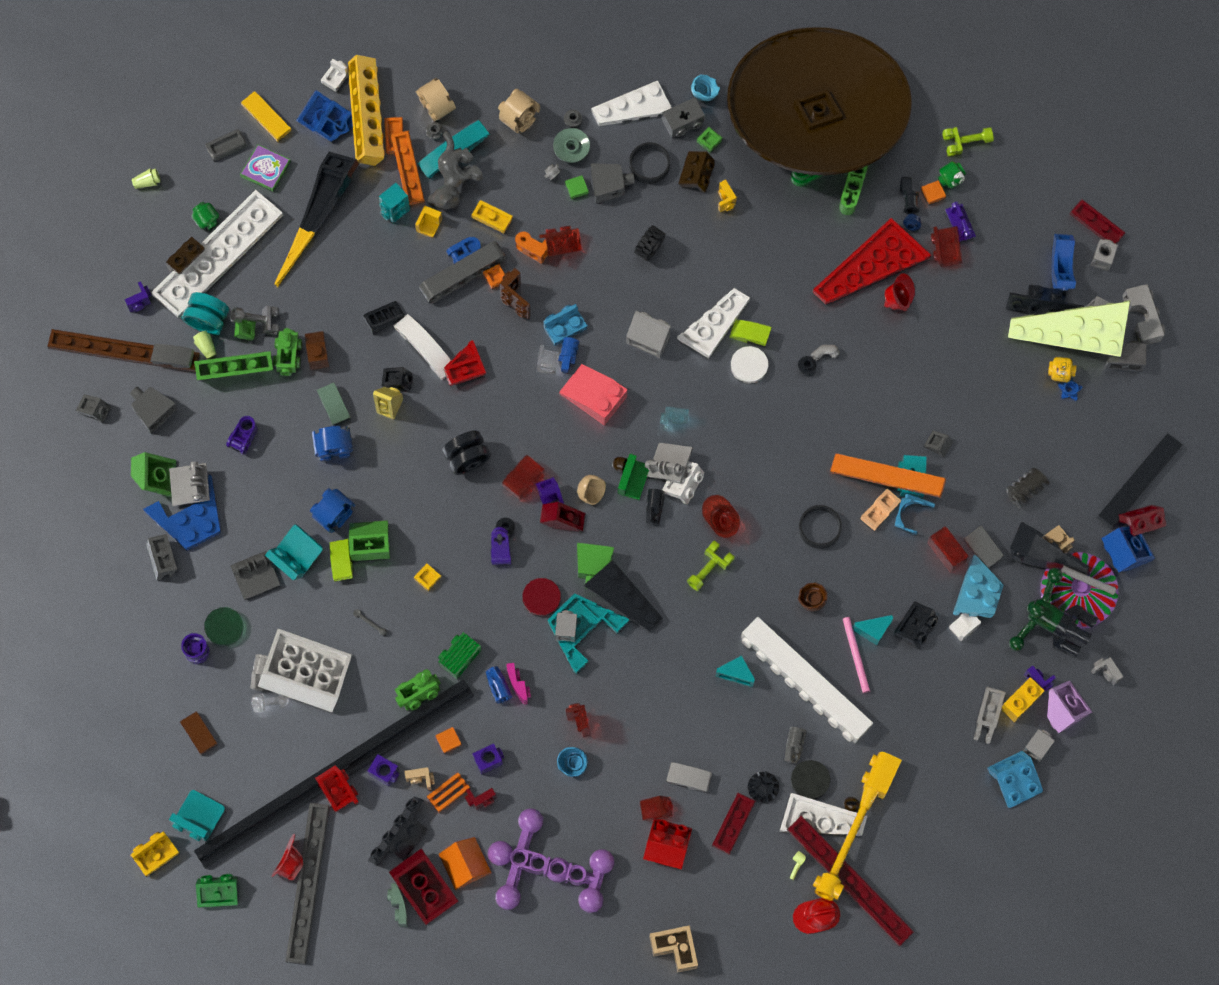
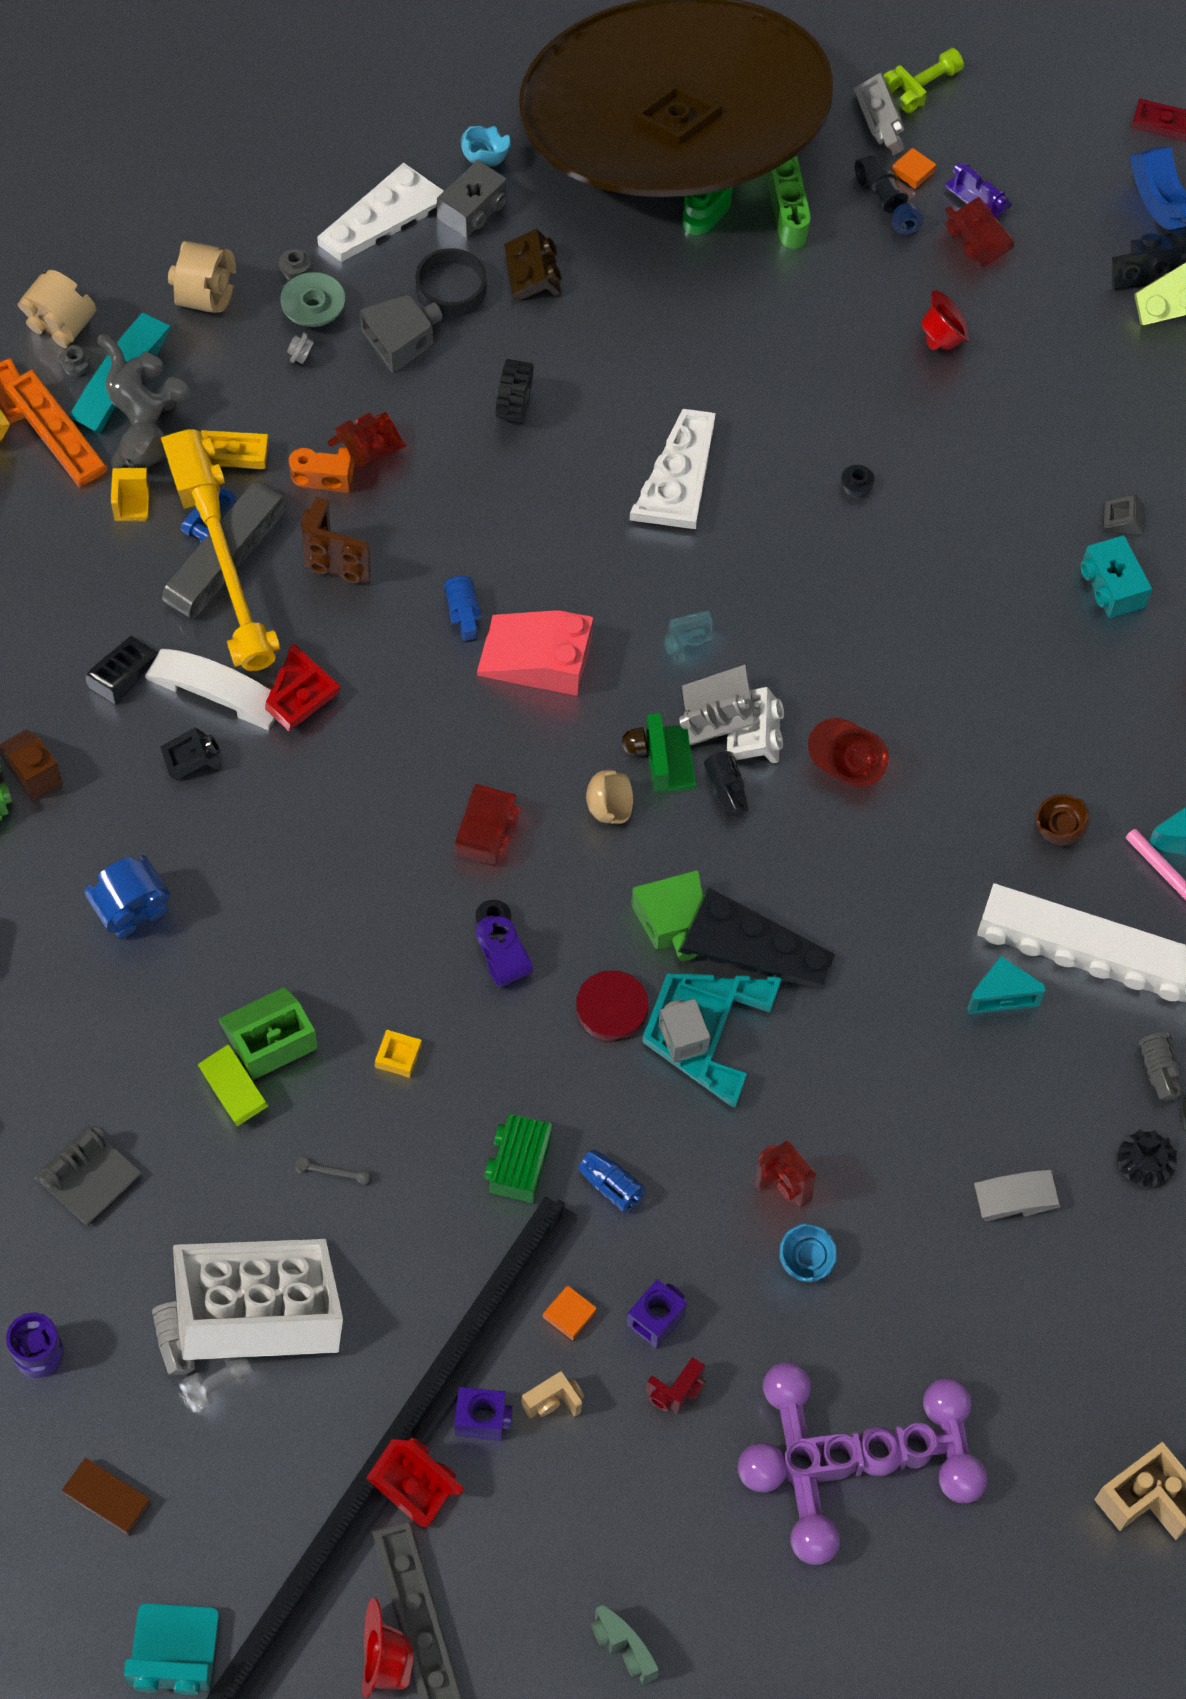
camera: 25 degrees left, 10 degrees down
clear green tile [204,607,244,646] -> none
teal bracket [265,524,324,581] -> none
blue brick [310,488,355,533] -> none
sand green slope [317,382,350,425] -> none
black bracket [368,796,427,866] -> none
light yellow slope [373,387,403,419] -> none
teal brick [379,183,410,224] -> none
dark red slope [389,849,458,925] -> none
bright green brick [394,669,441,711] -> none
orange tile [427,773,470,813] -> none
orange slope [439,837,492,890] -> none
black wheel [442,430,491,475] -> none
orange tile [483,264,505,289] -> none
dark pink slope [506,663,531,704] -> none
dark purple panel [536,477,564,504] -> none
clear panel [537,345,559,374] -> none
dark red slope [540,502,585,532] -> none
dark azure bracket [544,304,587,346] -> none
bright green tile [565,175,589,199] -> none
light grey slope [626,311,671,358] -> none
clear red bracket [640,796,673,821] -> none
red slope [643,818,692,870] -> none
lime bar [687,540,735,591] -> none
bright green tile [697,127,723,153] -> none
dark red tile [712,793,756,855] -> none
yellow bracket [718,179,737,212] -> none
lime slope [729,320,772,346] -> none
white tile [730,346,768,384] -> none
black tyre [799,505,842,549] -> none
light grey arm [810,345,840,361] -> none
red wing [813,218,931,305] -> none
orange tile [830,454,946,498] -> none
light nougat slope [860,488,901,531] -> none
dark azure helmet [895,494,935,535] -> none
green head [938,161,966,189] -> none
none -> yellow bar [161,429,281,671]
none -> light grey hinge [853,72,905,155]

